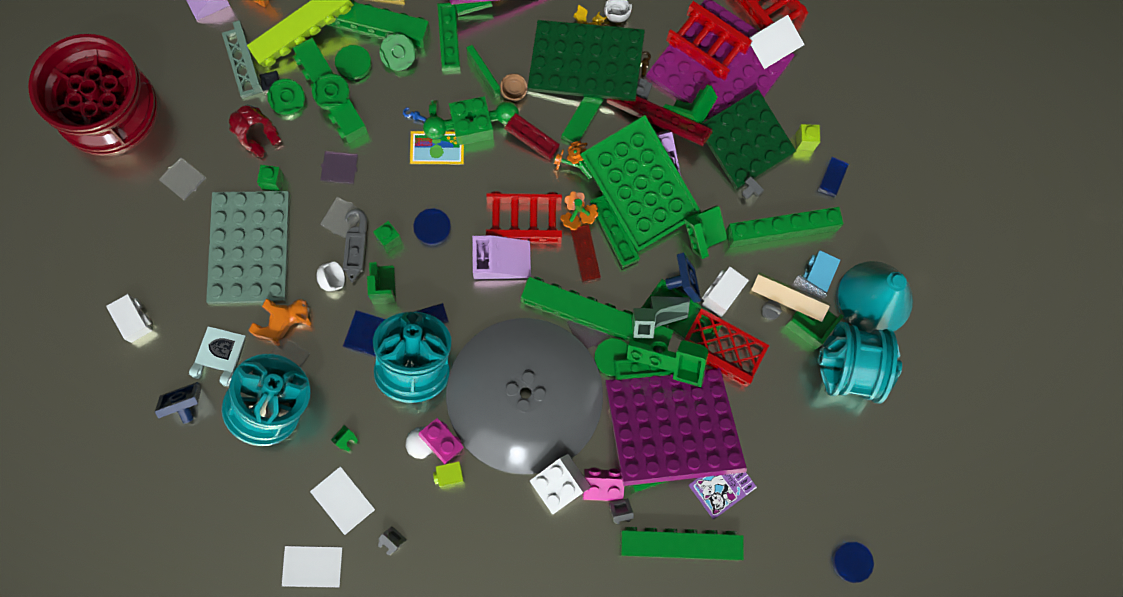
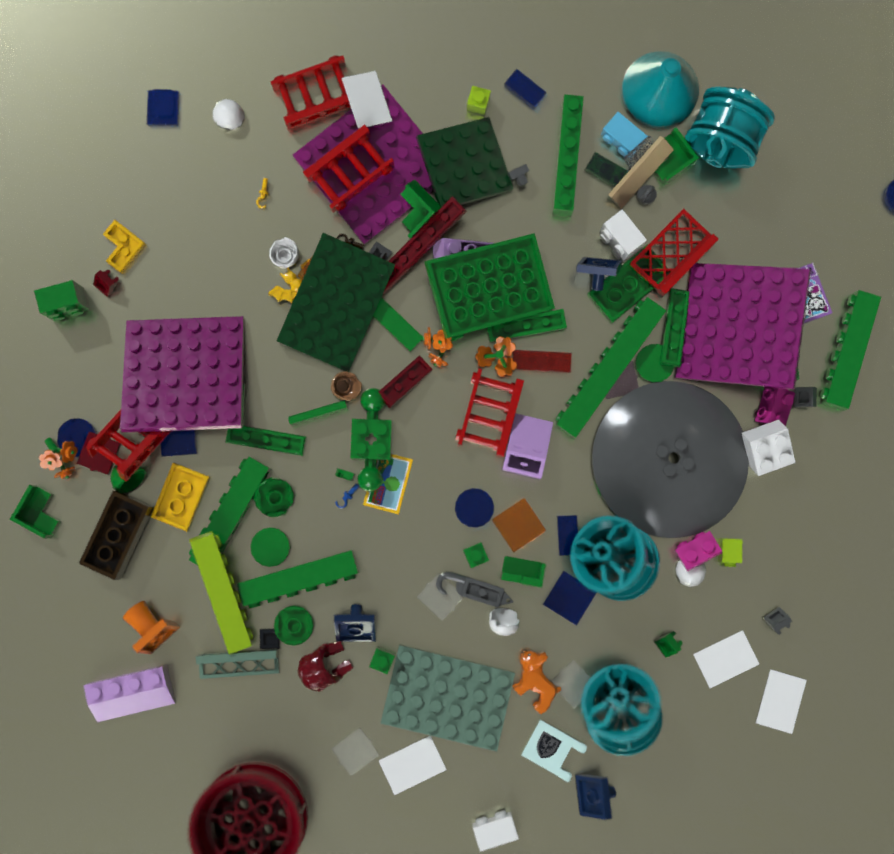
camera: 65 degrees left, 10 degrees up
green tile [312,73,350,110] -> none
clear purple piece [320,151,358,184] -> none
green plate [627,340,708,387] -> none
sand green arch [632,296,690,338] -> none
green bracket [684,205,727,259] -> none
none -> dark blue tile [334,604,376,642]
none -> white sticker [379,736,446,795]
none -> clear orange tile [492,498,546,553]
none -> clear green tile [585,152,628,187]

